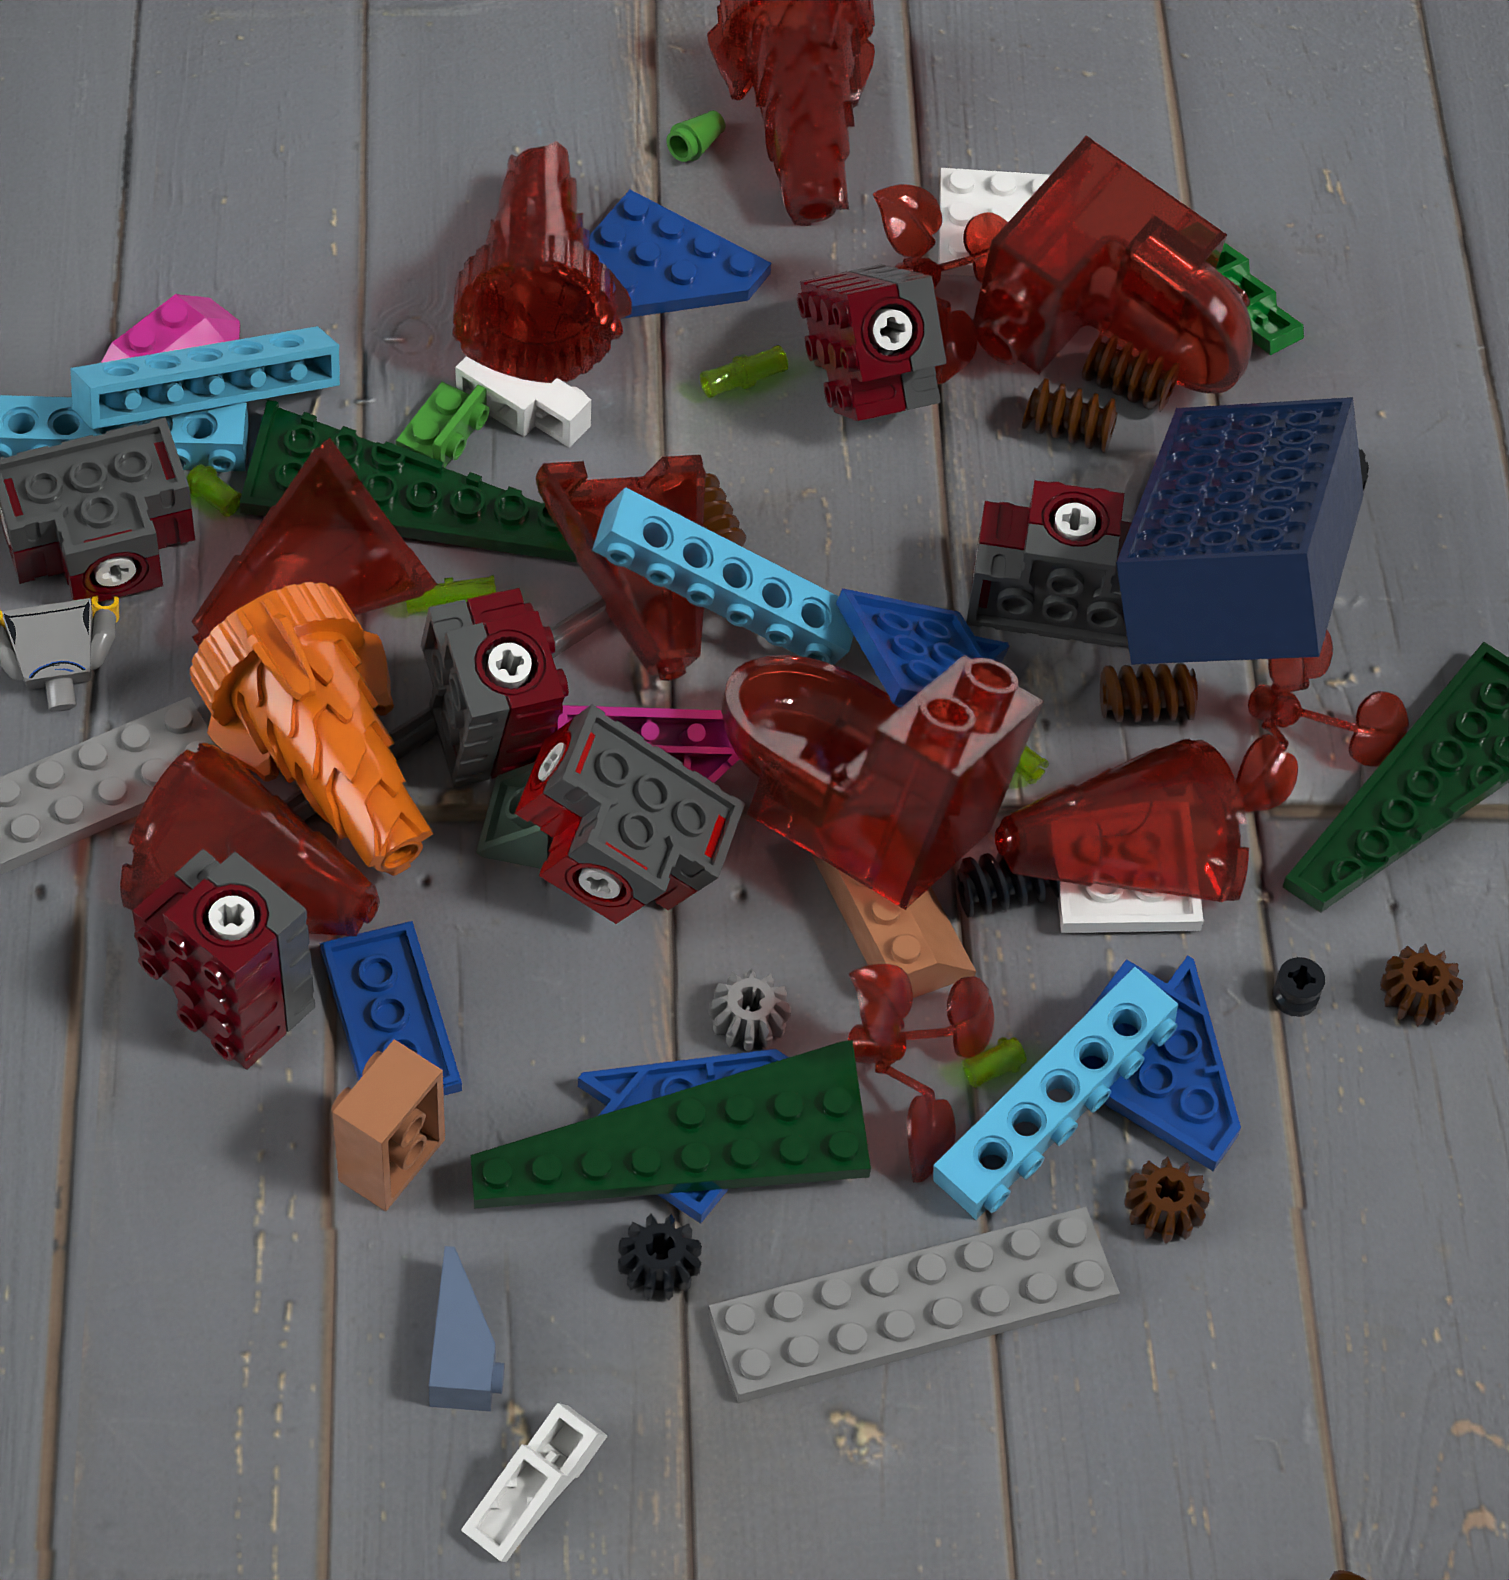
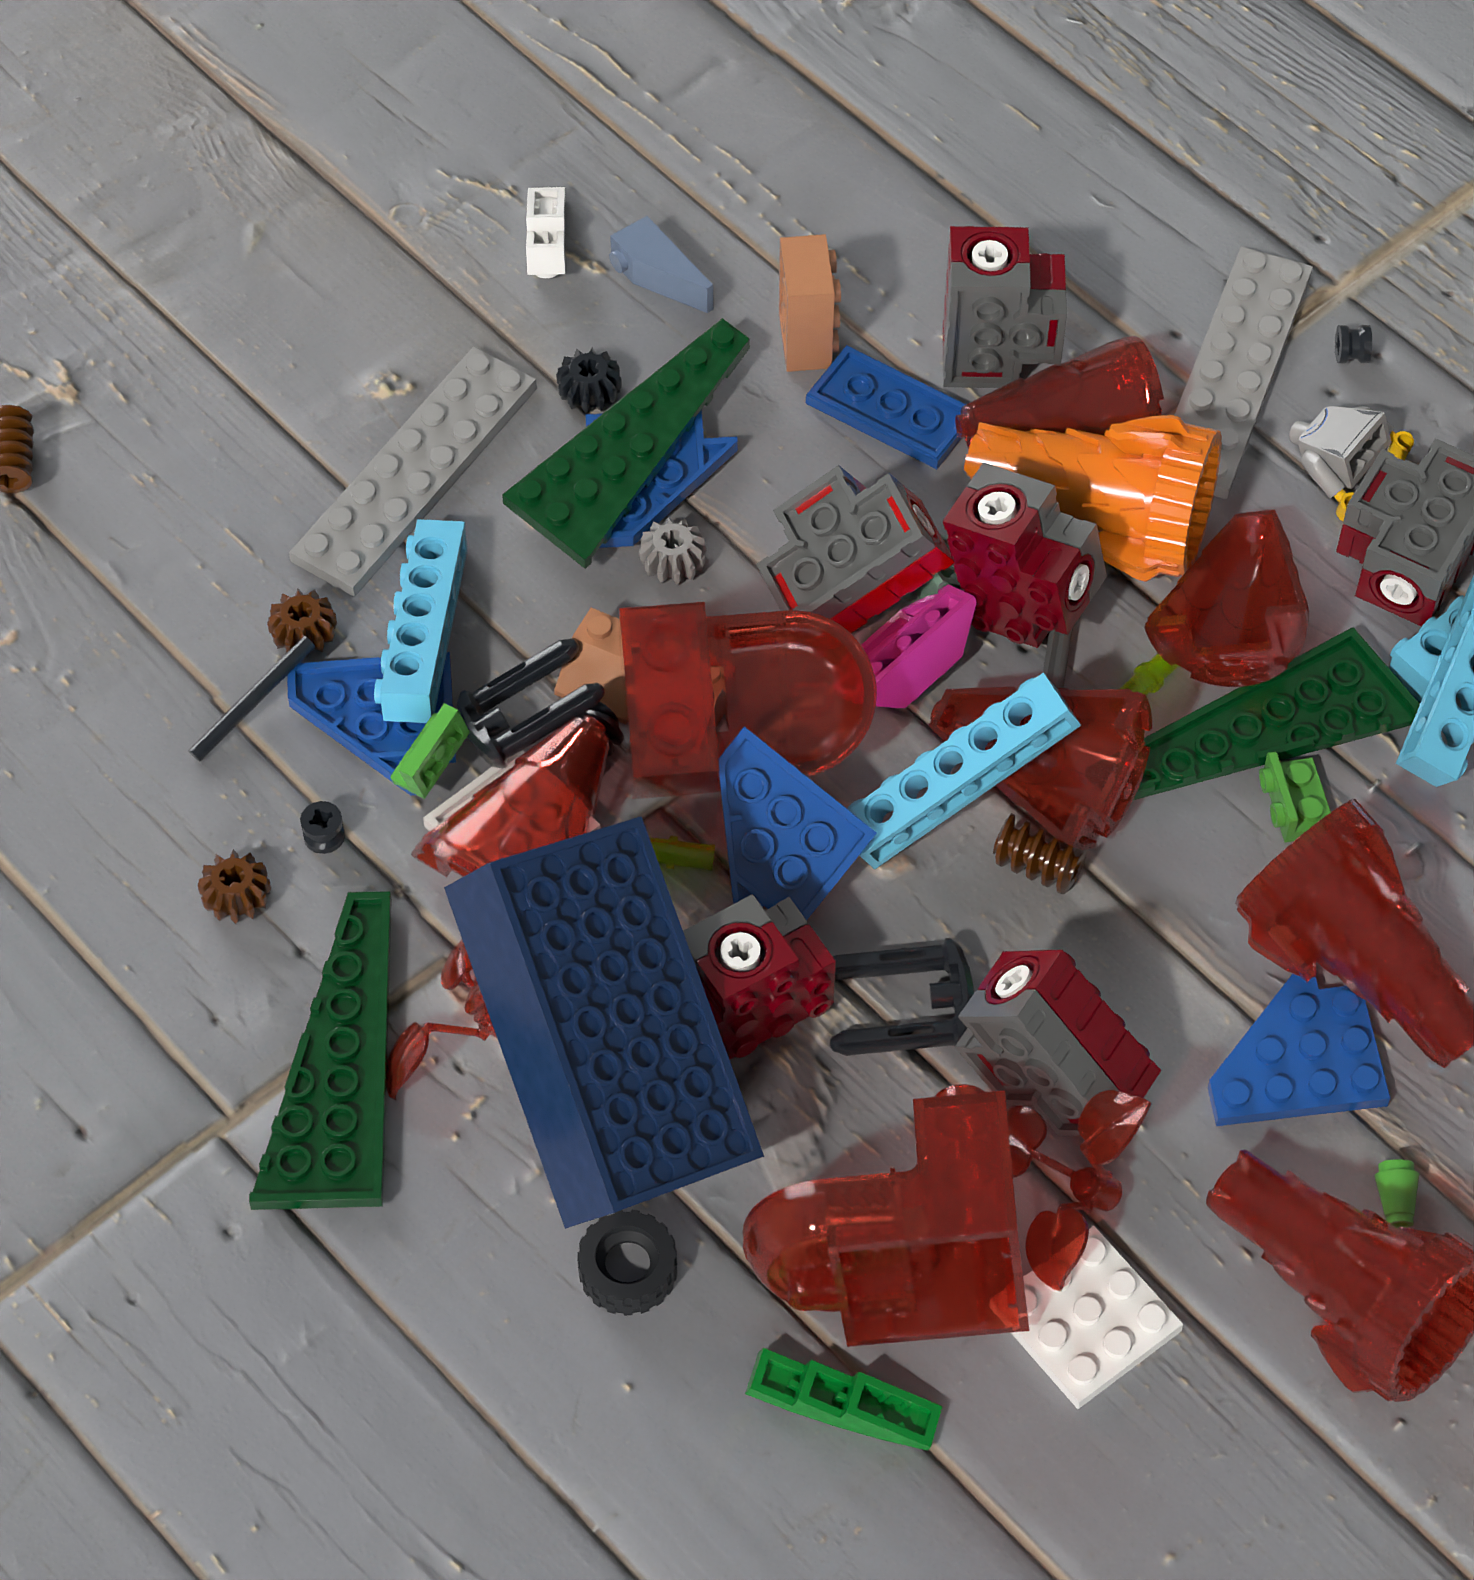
camera: 145 degrees right, 0 degrees up
clear neon green pin [186,464,241,517] -> none
white slope [455,356,591,448] -> none
clear neon green pin [700,345,788,398] -> none
clear red plant [848,963,994,1183] -> none
clear neon green pin [962,1037,1027,1089] -> none
reddish brown piece [1022,378,1118,454] -> none
none -> black bar [188,636,315,762]
none -> bright green bracket [391,703,470,799]
none -> black piece [457,638,605,769]
none -> black piece [829,938,974,1056]

